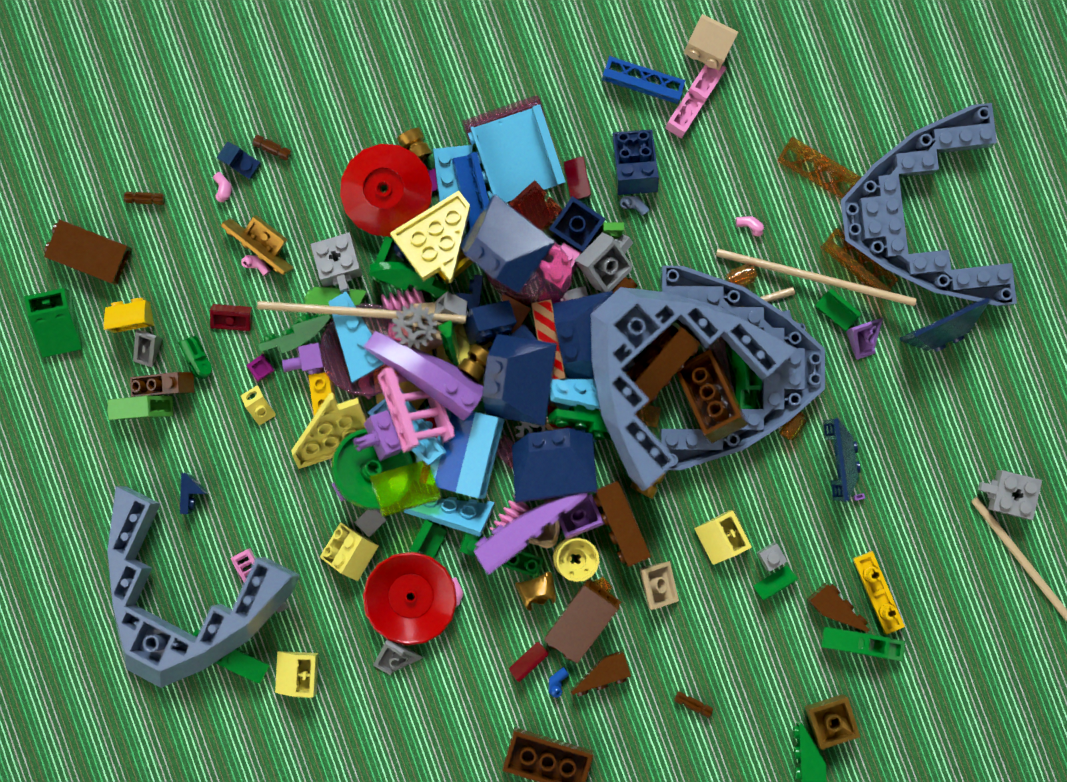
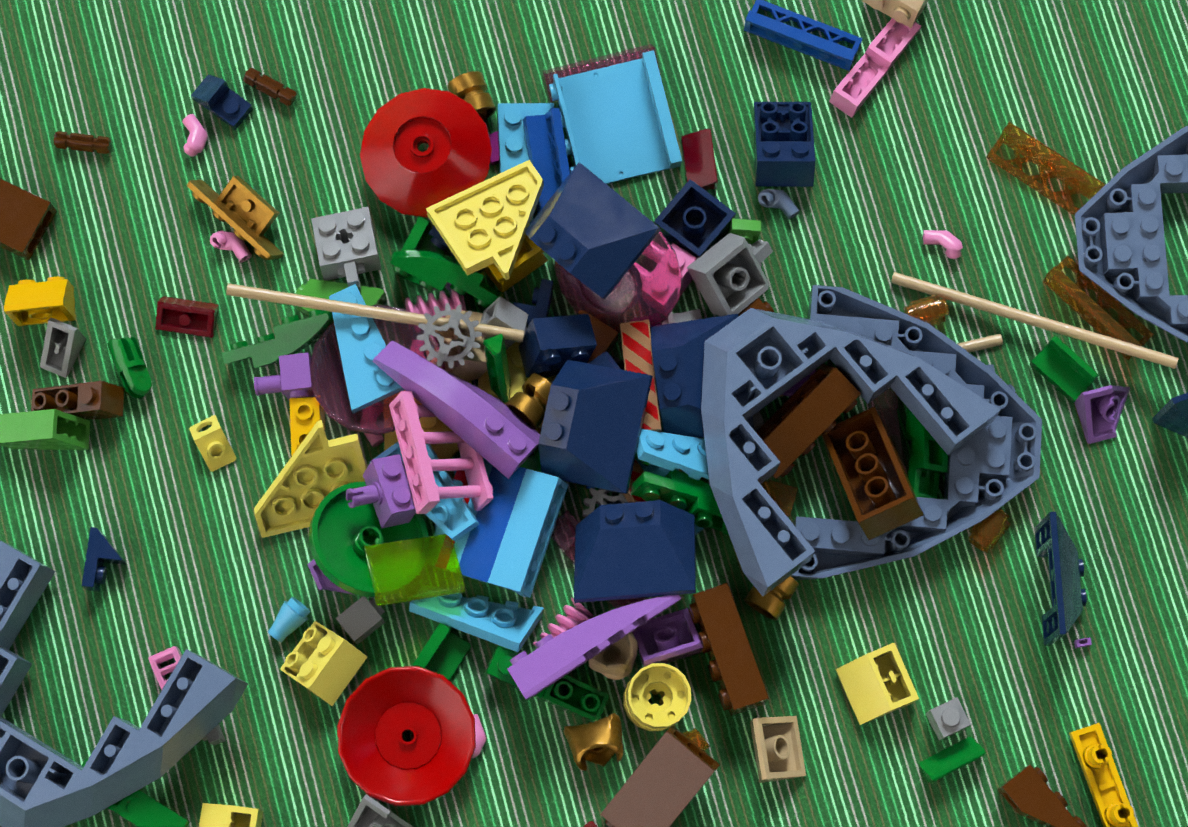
camera: 10 degrees right, 10 degrees down
magenta tile [246,354,275,382] -> none
clear red piece [508,180,562,232] -> none
none -> medium azure cone [268,597,310,643]

